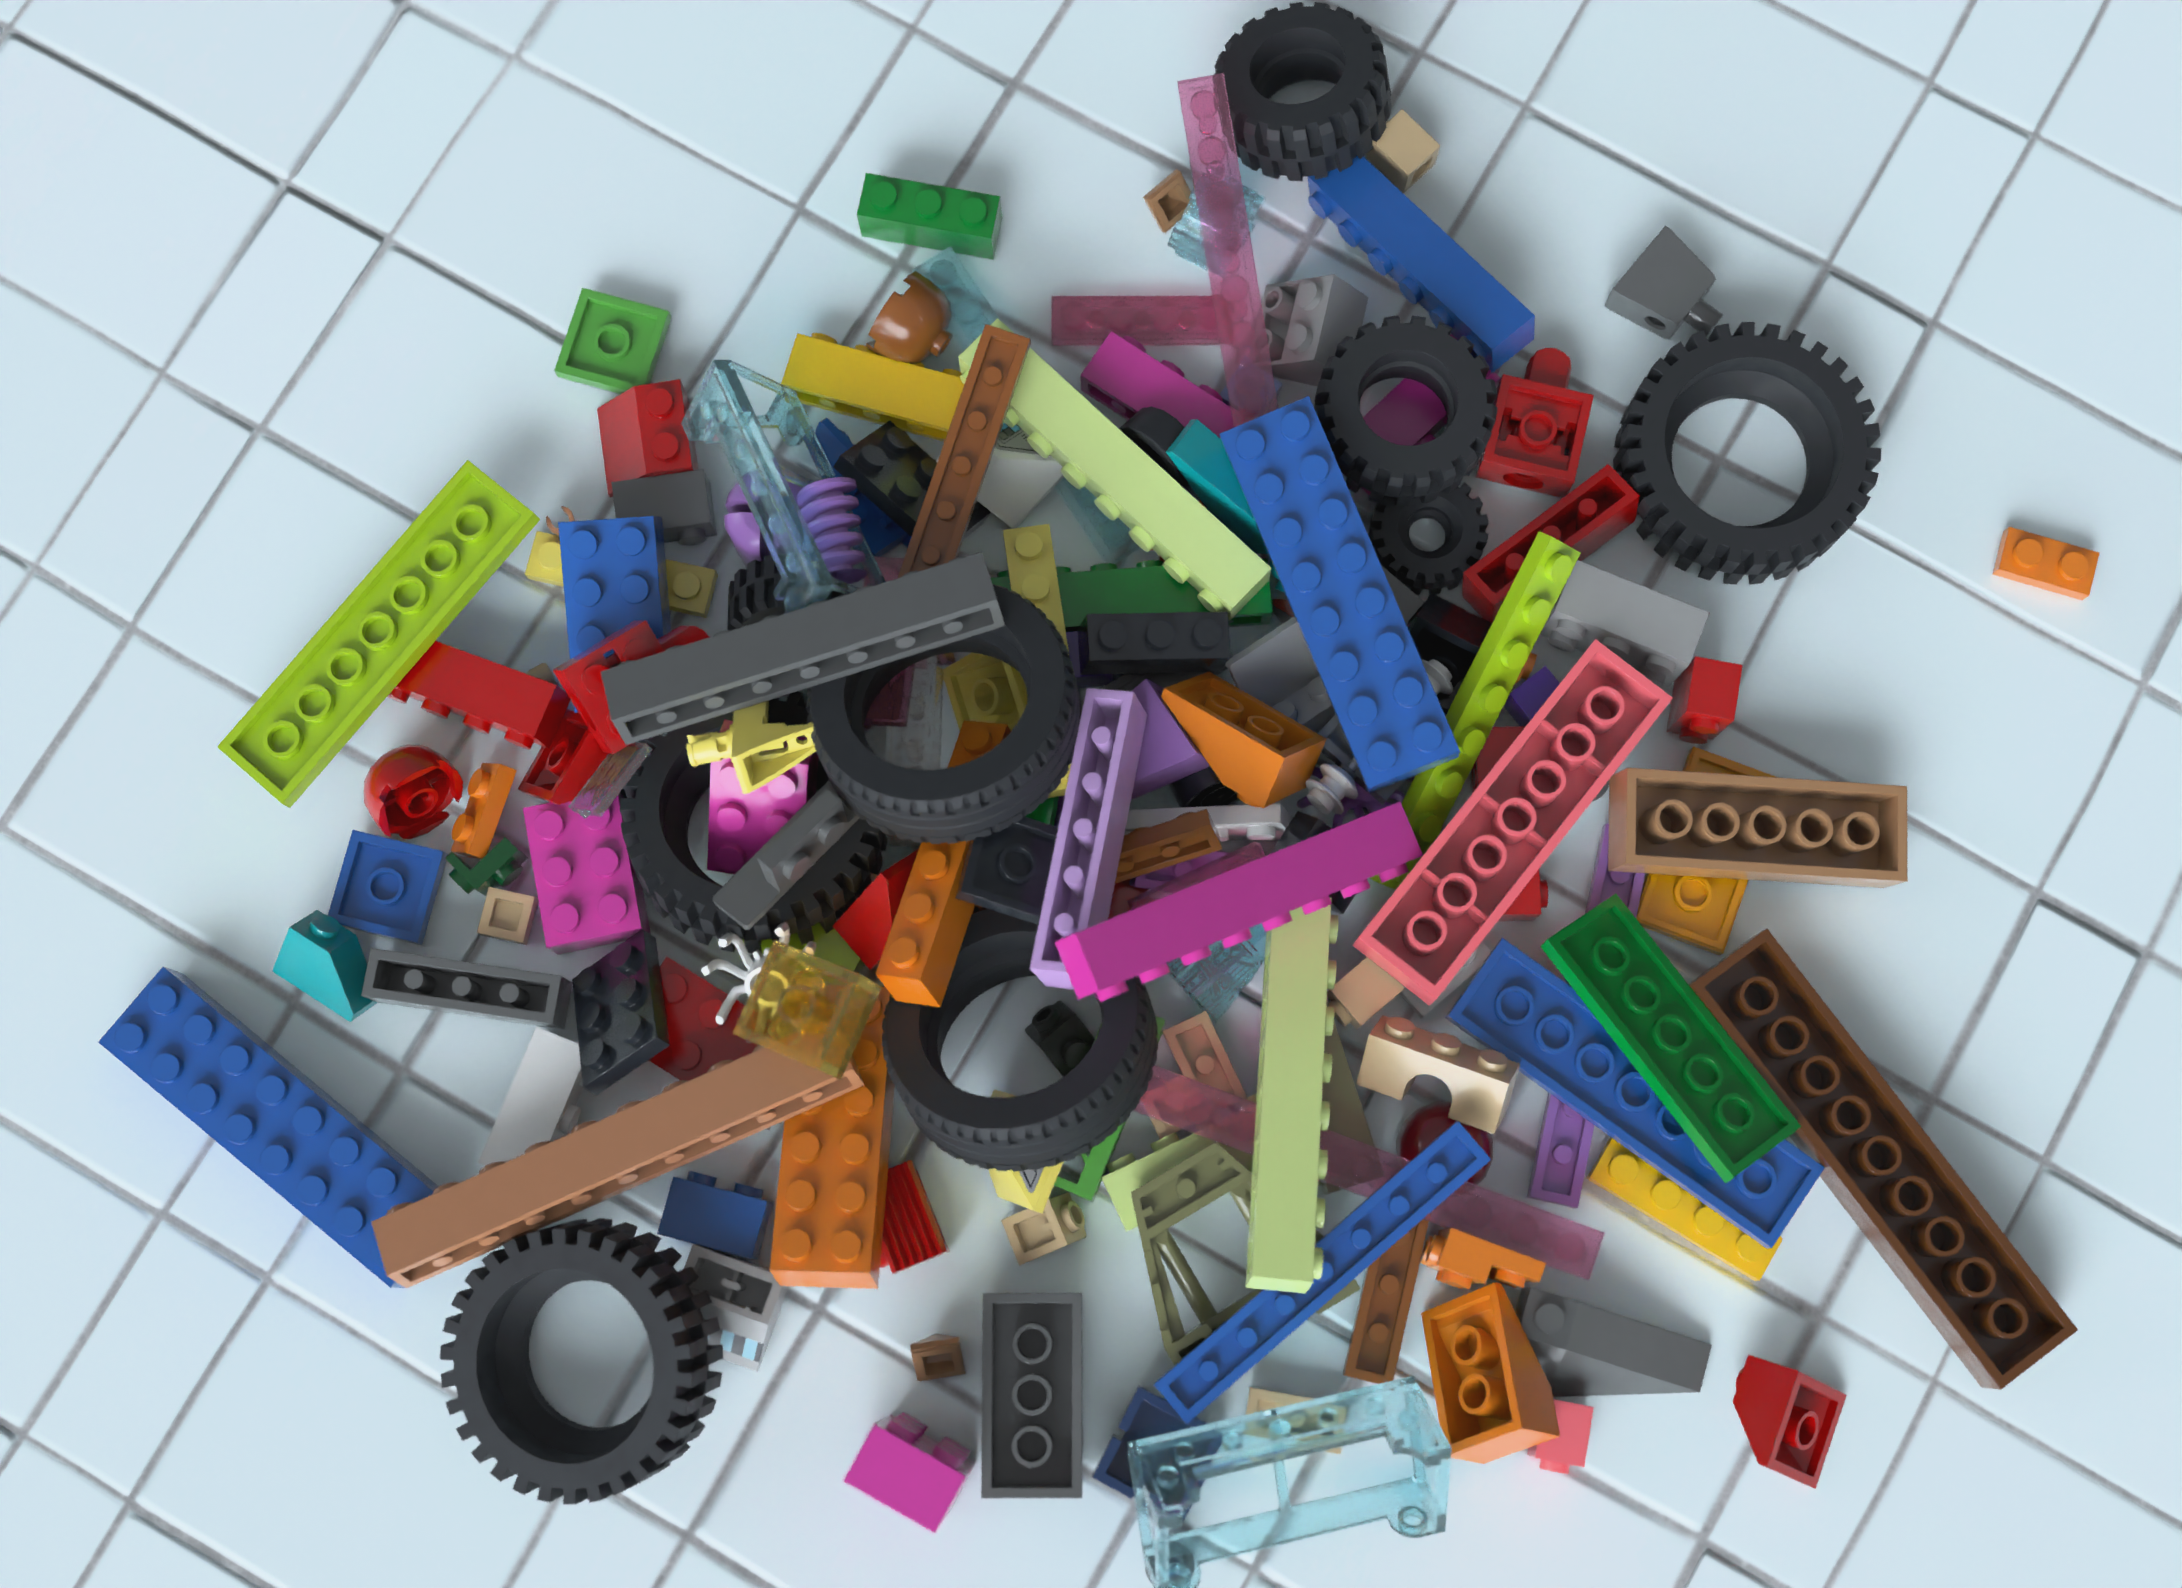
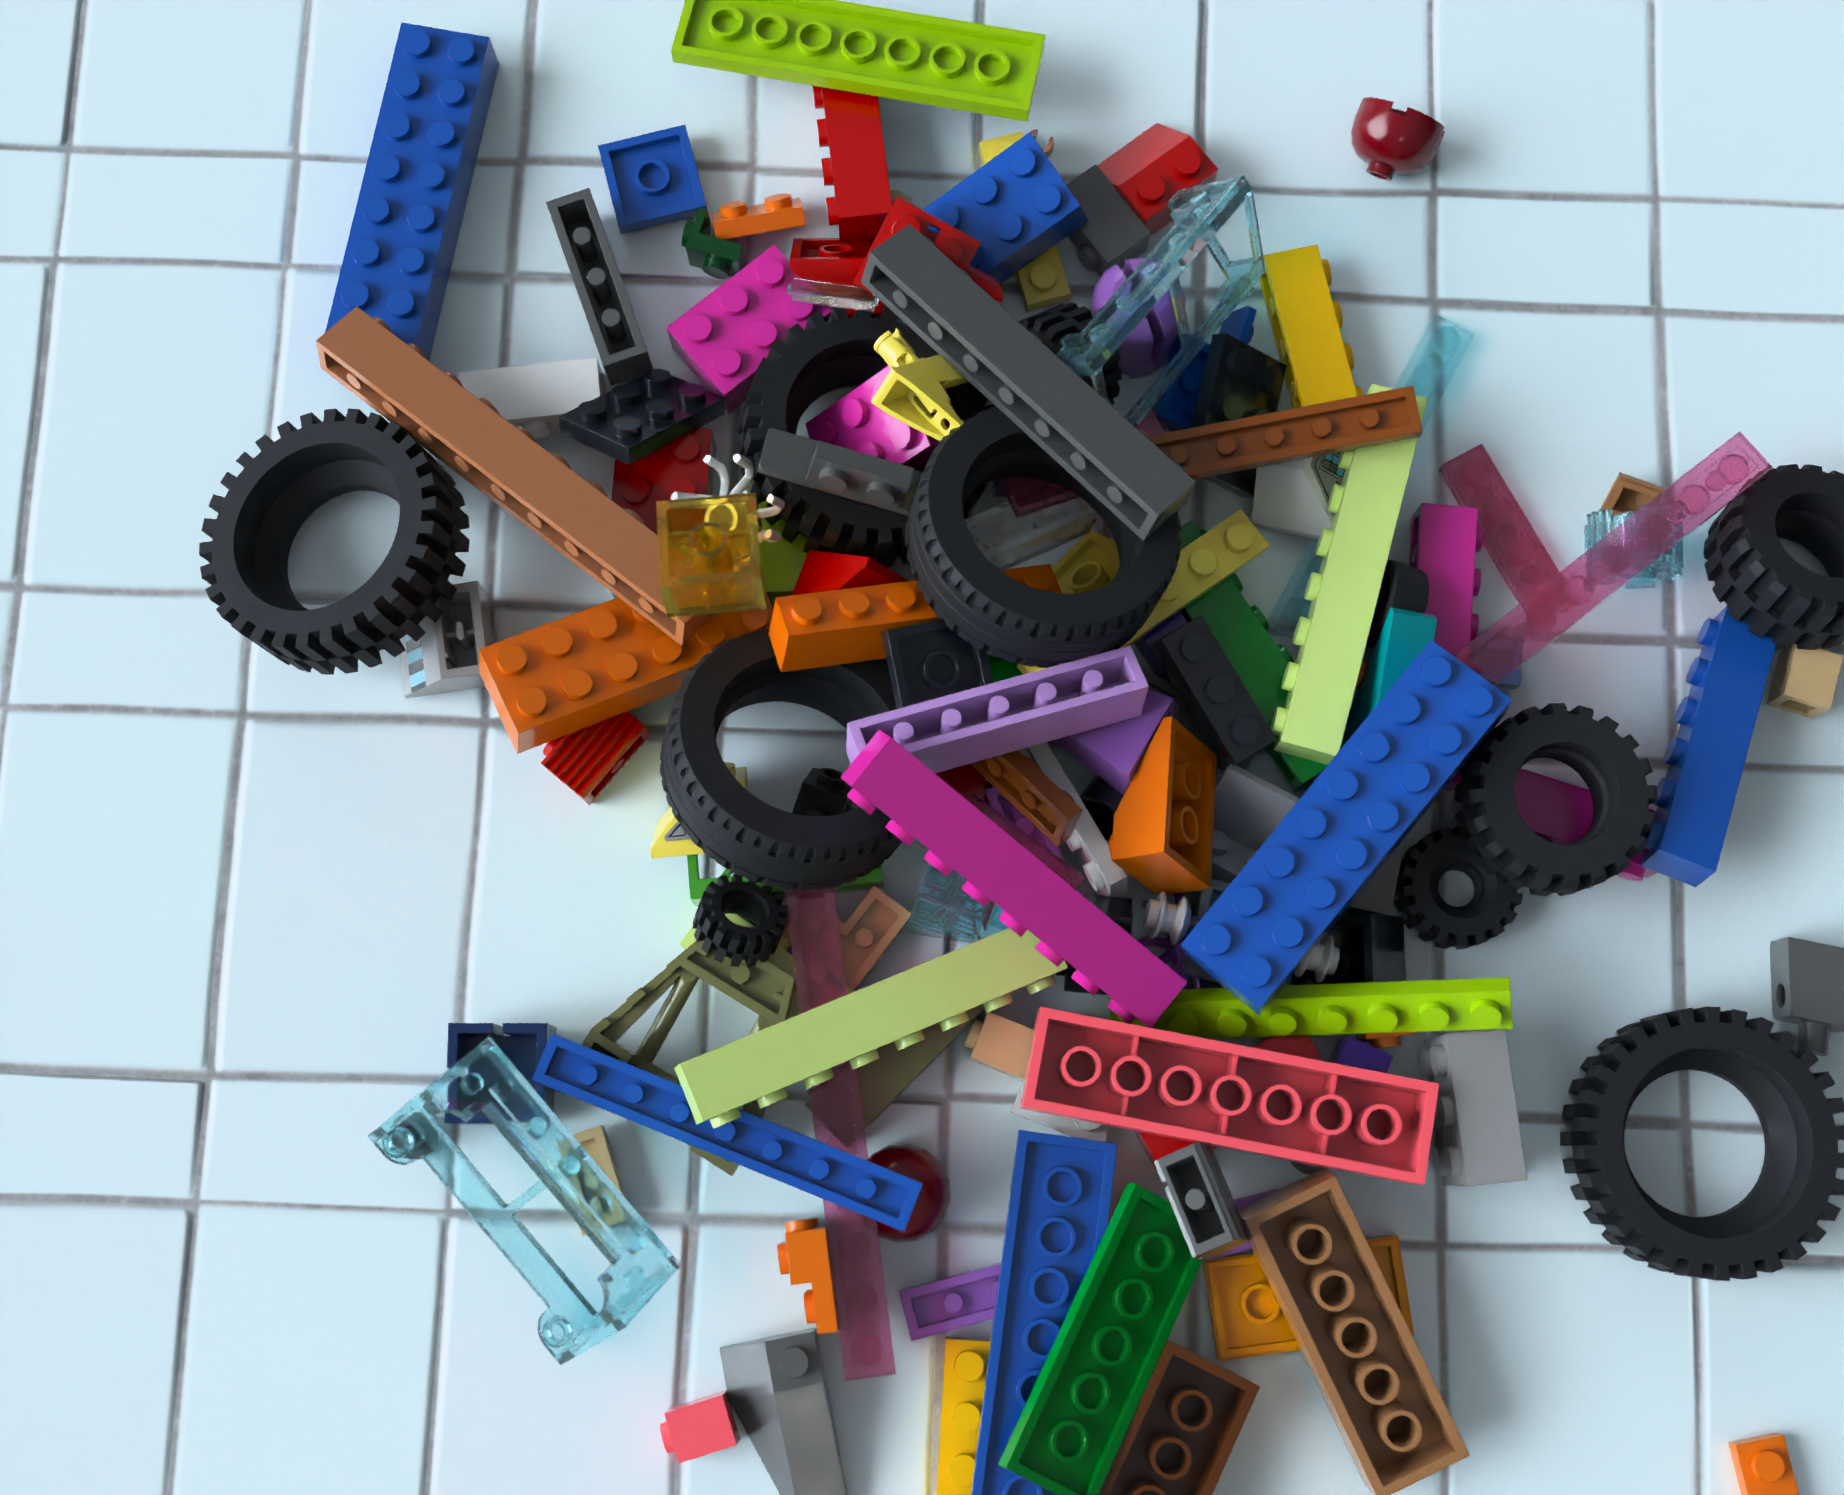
camera: 60 degrees right, 0 degrees up
teal slope [272,910,377,1022] -> none
red cylinder [363,745,463,839] -> none
tan plate [477,887,538,945] -> none
bright green plate [554,287,672,394] -> none
blue brick [657,1171,773,1260] -> none
medium lavender piece [797,477,867,586] -> none
dark pink brick [843,1412,976,1533] -> none
green brick [857,173,1002,260] -> none
dark orange cylinder [866,271,953,364] -> none
medium nougat slope [910,1333,966,1381] -> none
dark grey brick [981,1293,1083,1498] -> none
tan bracket [1001,1192,1087,1266] -> none
light grey slope [1248,274,1369,386] -> none
dark orange plate [1342,1212,1431,1388] -> none
tan arch [1356,1015,1520,1134] -> none
orange slope [1421,1282,1560,1464] -> none
red brick [1462,464,1640,623] -> none
red brick [1475,348,1594,498] -> none
red brick [1666,656,1743,744] -> none
none -> black tyre [693,874,788,967]
none -> dark grey brick [1154,1142,1251,1260]
none -> dark red cylinder [1351,97,1445,181]

